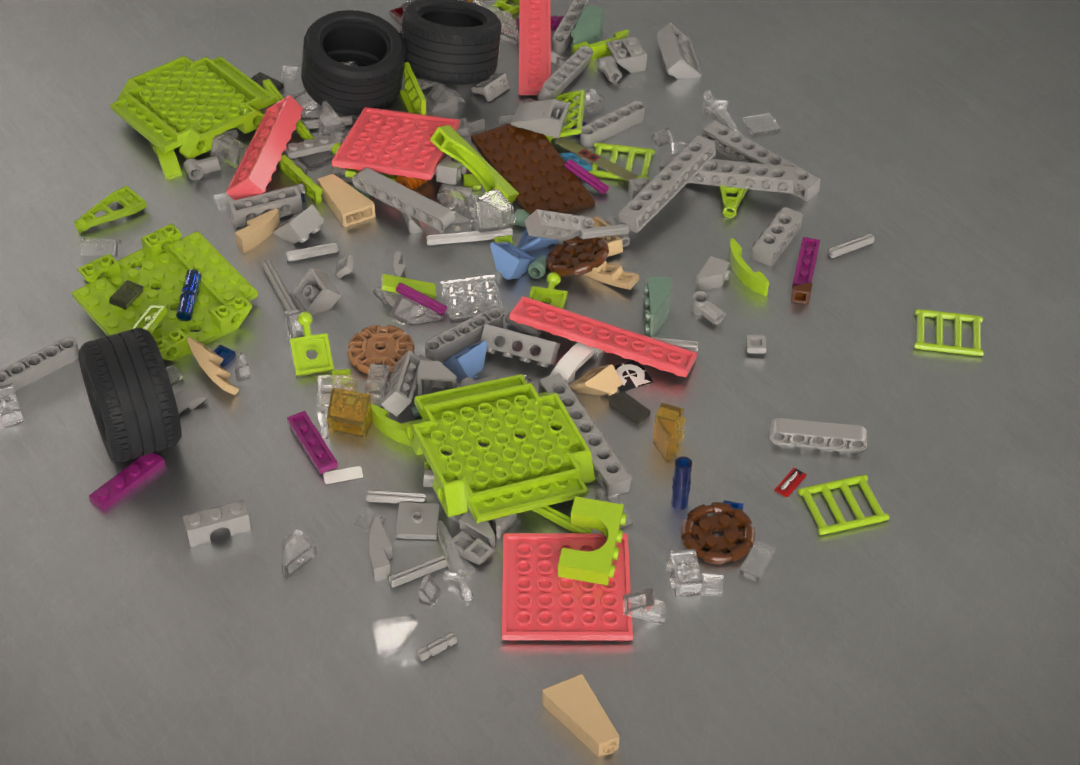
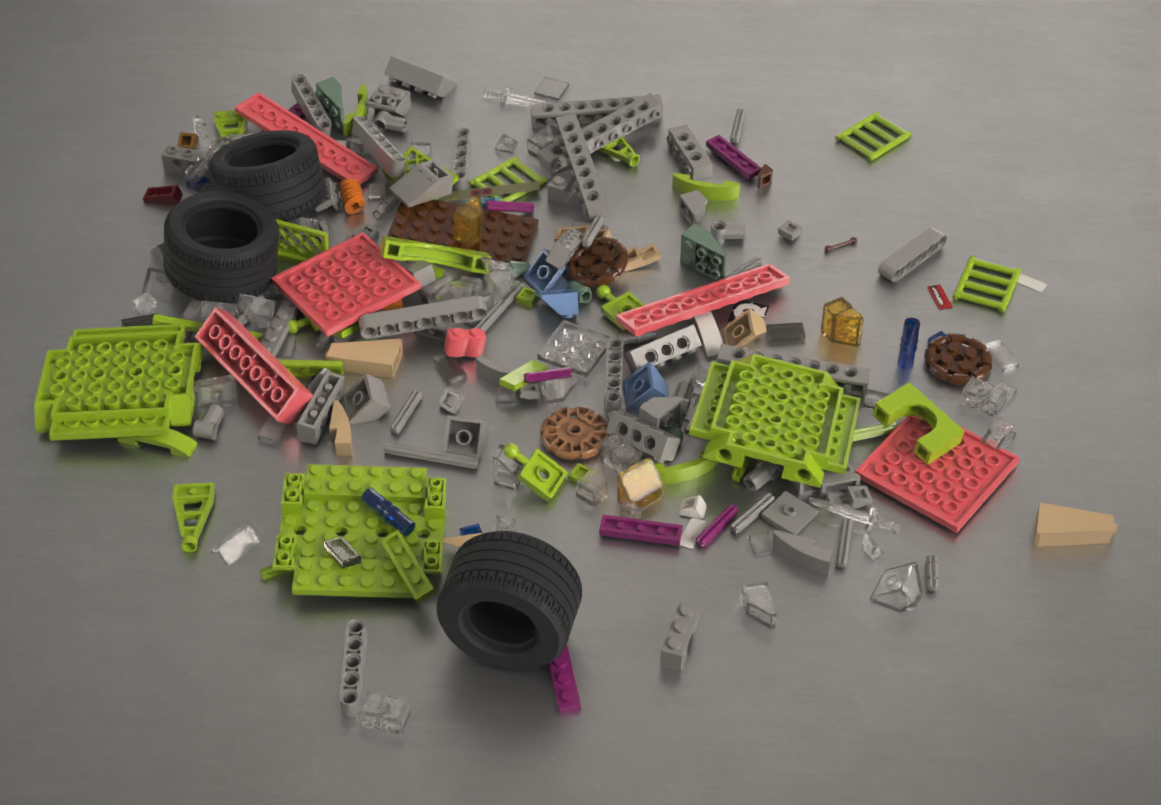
camera: 50 degrees left, 0 degrees up
none -> orange piece [338,179,365,215]
none -> clear smoke tile [434,353,467,385]
none -> coral brick [444,328,486,357]
none -> clear yellow slope [453,195,483,248]
none -> white slope [679,495,707,519]
none -> magenta axle [696,504,738,547]
none -> reddish brown hinge [824,237,857,252]
none -> white sticker [1017,273,1047,292]

